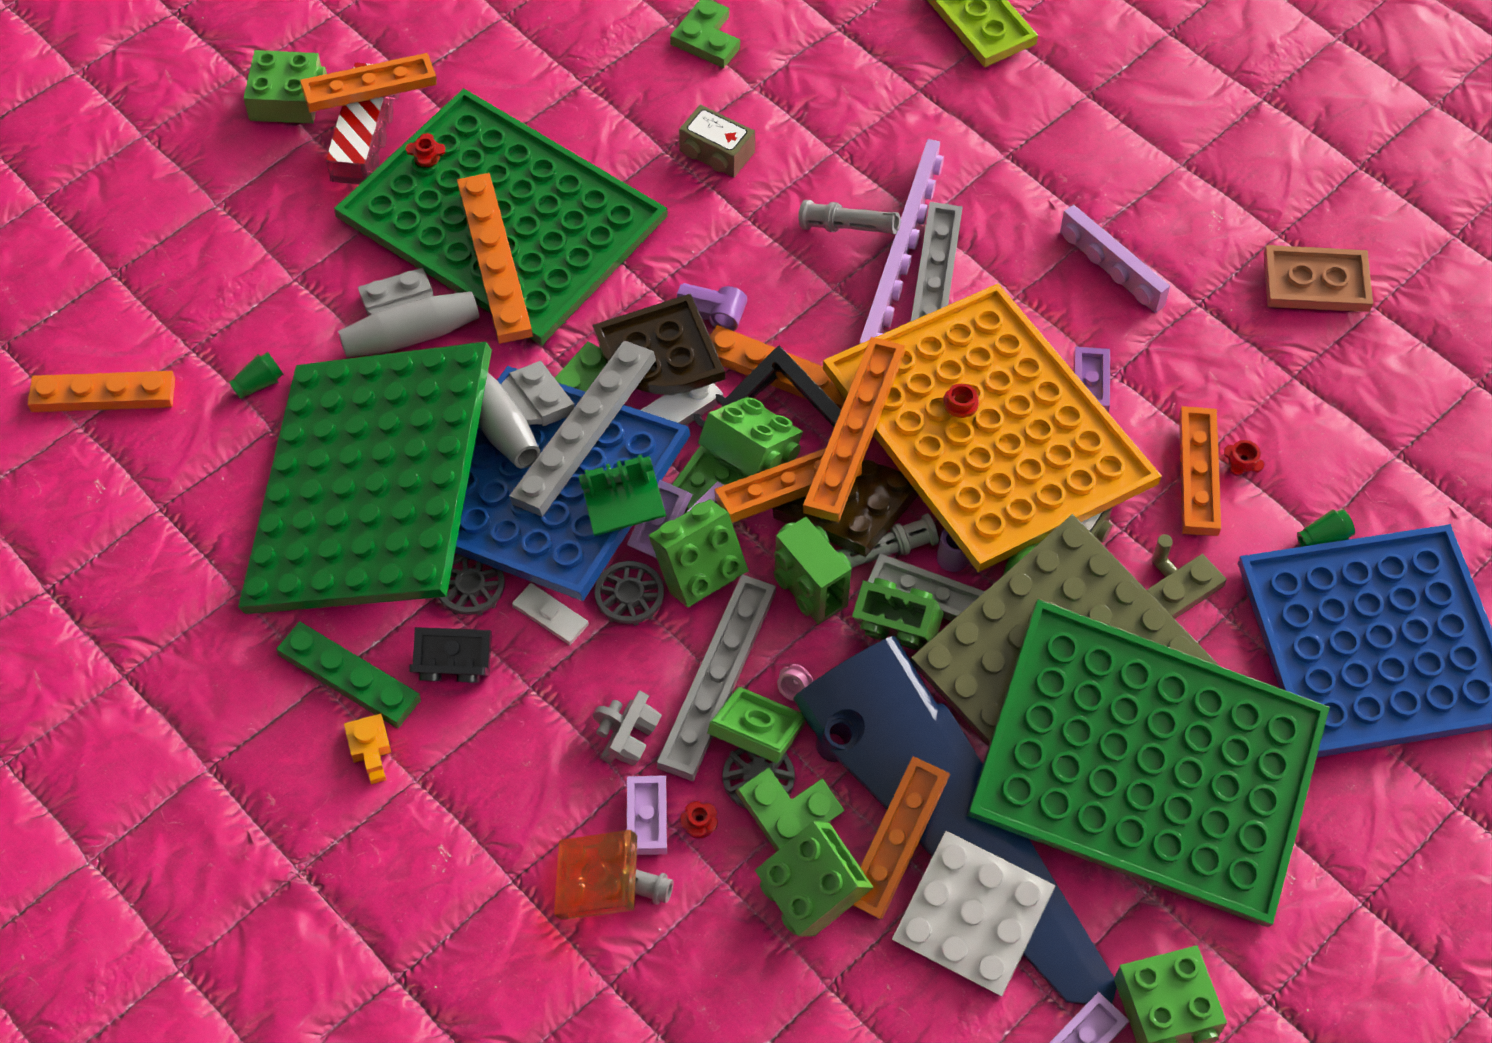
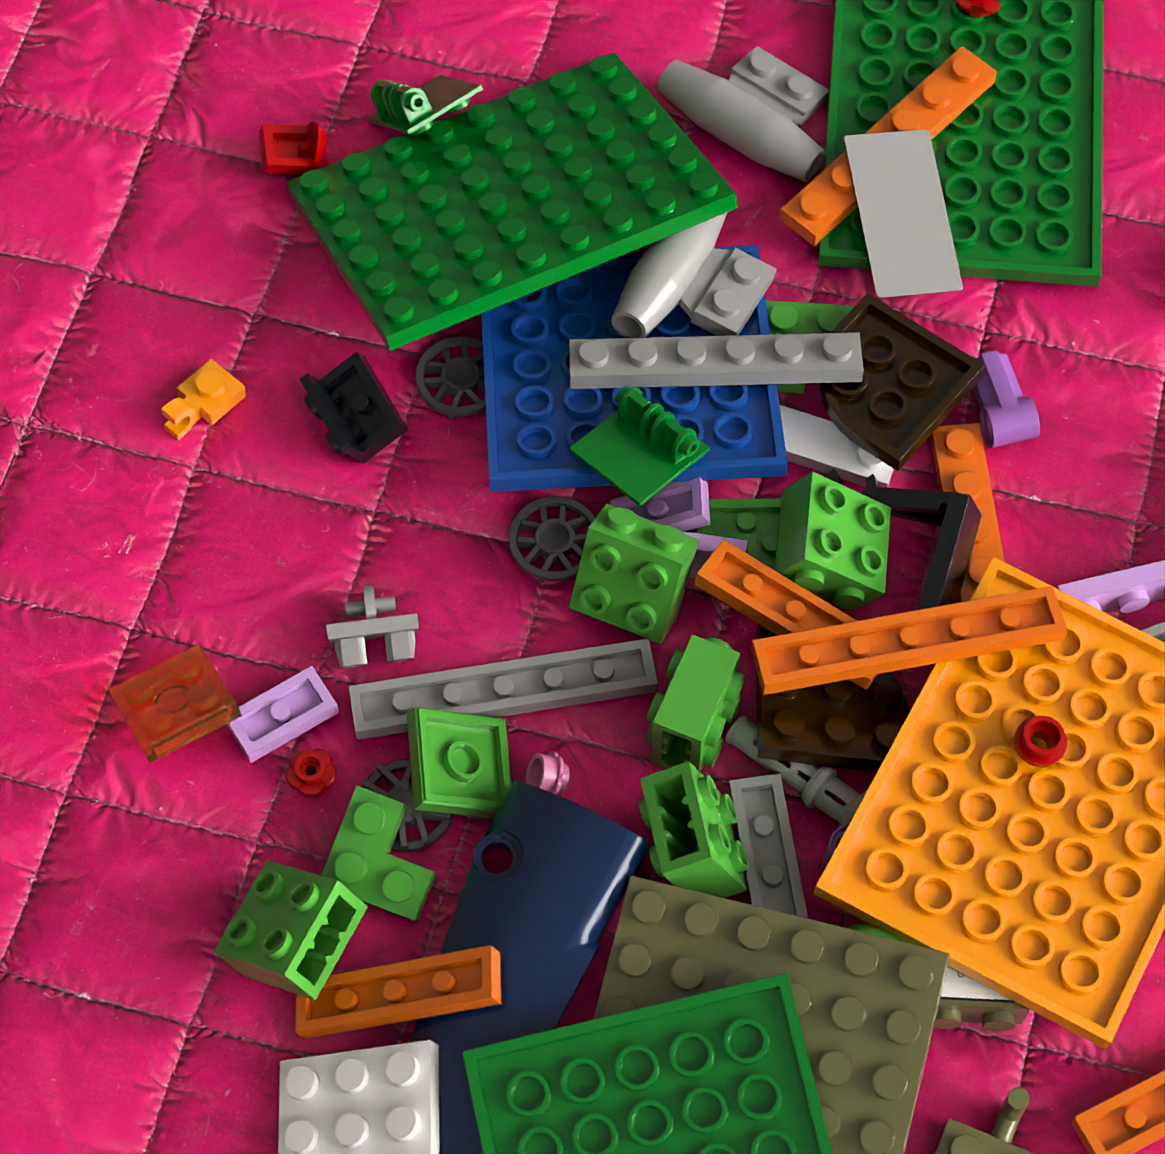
camera: 60 degrees right, 5 degrees up
green cone [229,352,284,399] -> none
green plate [276,621,421,729] -> none
white piece [512,583,589,645] -> none
light grey pin [620,866,674,905] -> none
none -> red plate [259,121,328,175]
none -> hinge [368,75,483,135]
none -> light grey sticker [844,129,963,298]

